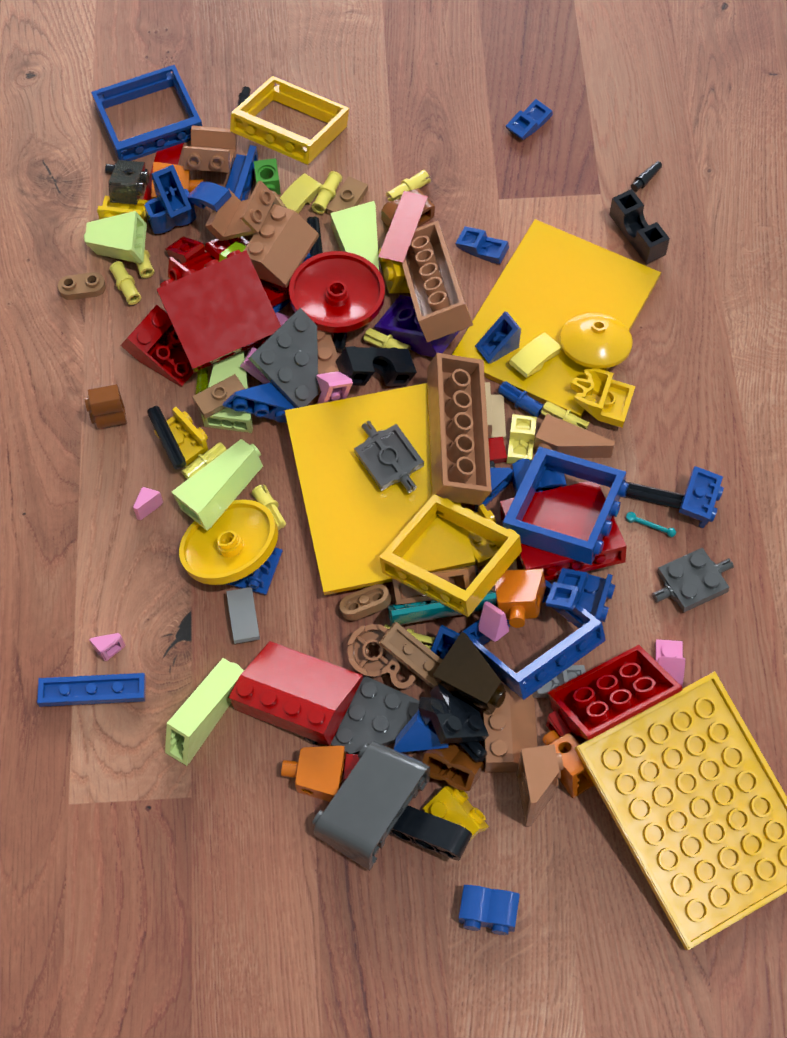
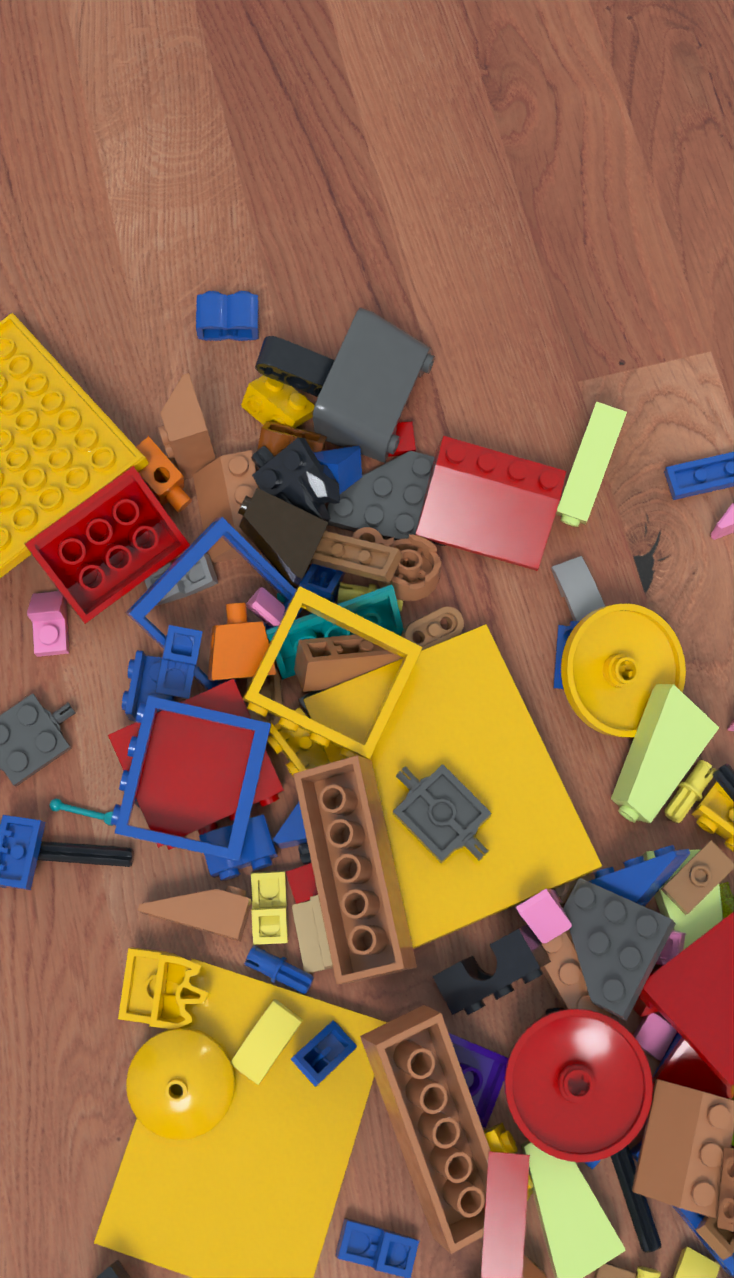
camera: 170 degrees right, 10 degrees up
light yellow axle [252,485,286,531] -> none
orange torso [281,746,346,802] -> none
light yellow axle [364,328,411,352] -> none
light yellow axle [541,402,590,429] -> none
red tile [546,710,571,738] -> none

